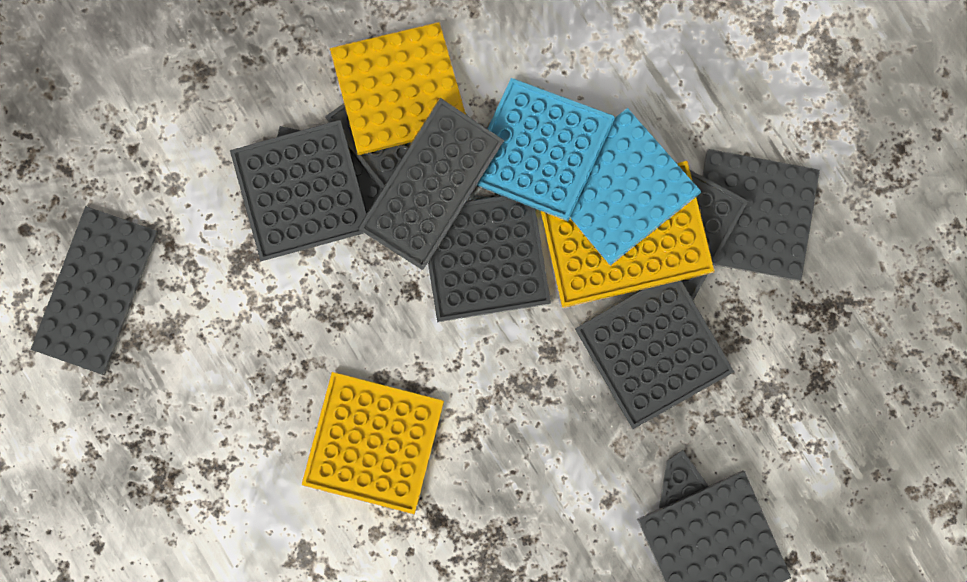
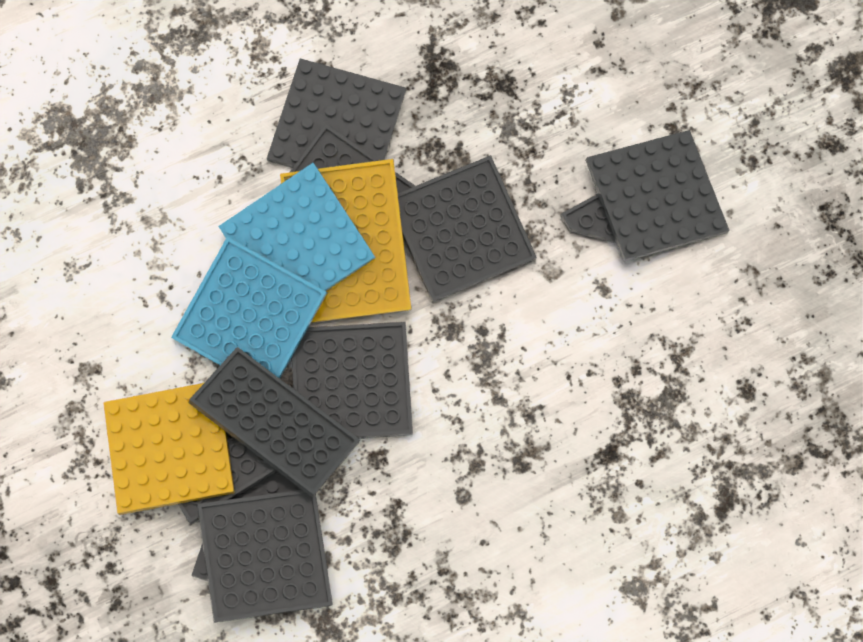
camera: 85 degrees left, 10 degrees down
yellow plate [301,372,444,514] -> none

